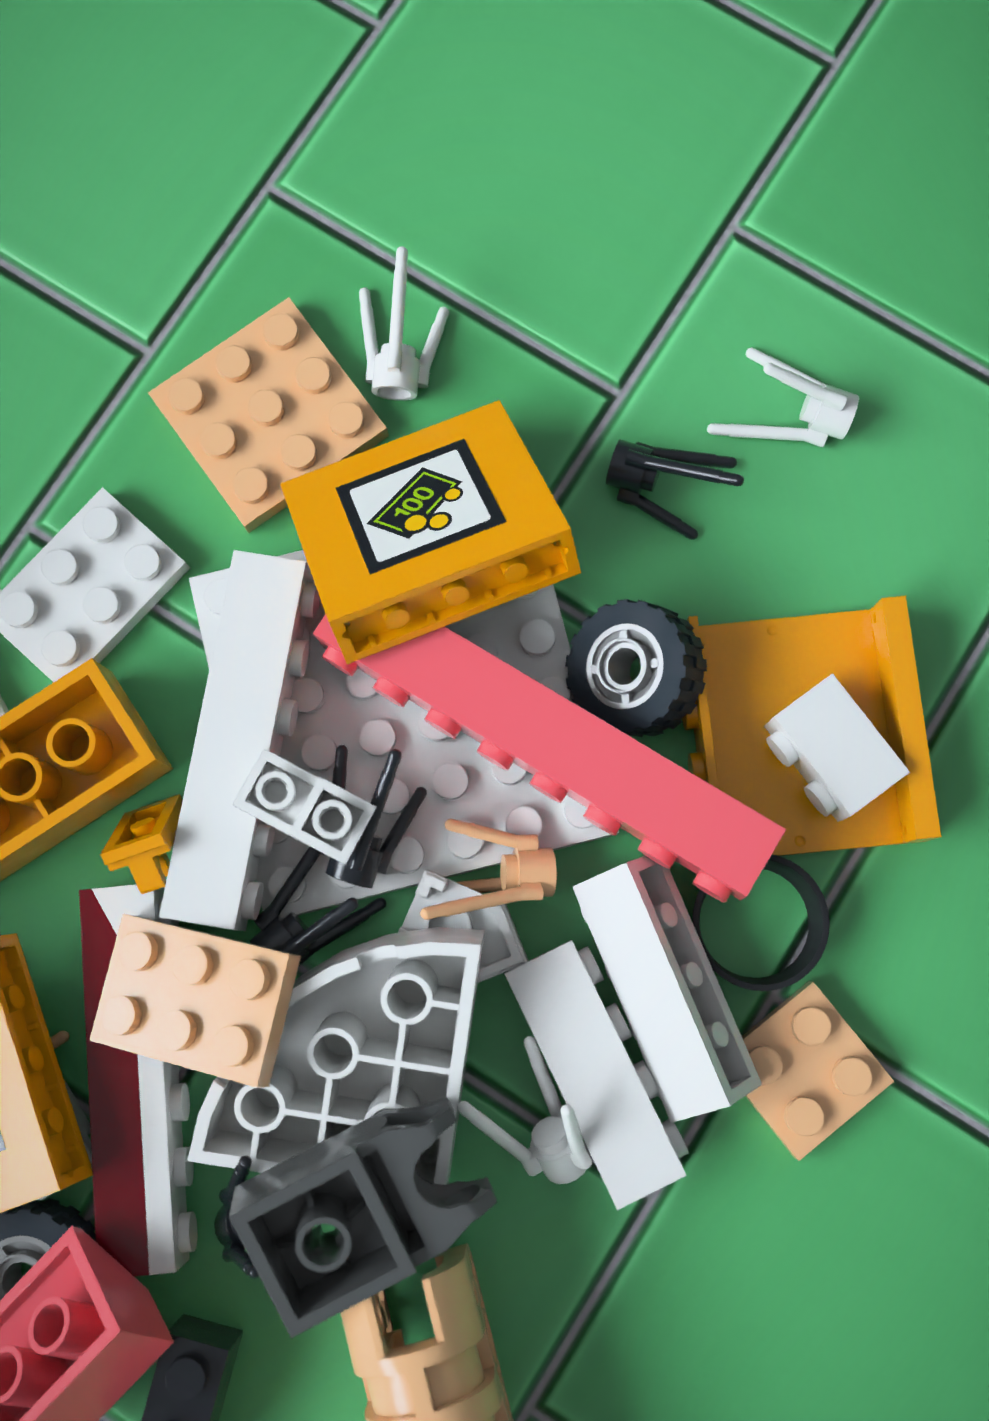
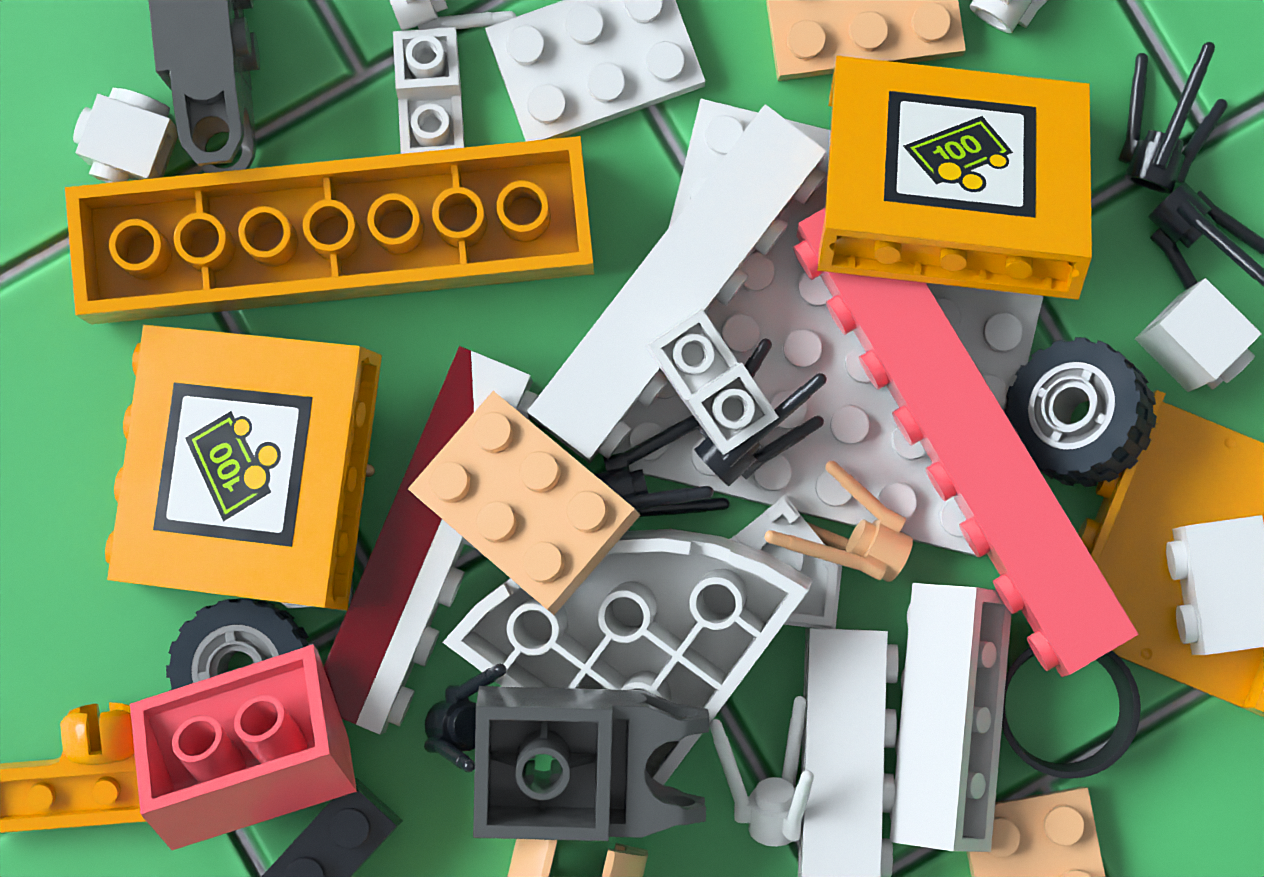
camera: 20 degrees right, 5 degrees up
light orange plate [100,794,183,895] -> none
none -> black plant [1118,42,1228,194]
none -> white brick [1135,278,1262,392]

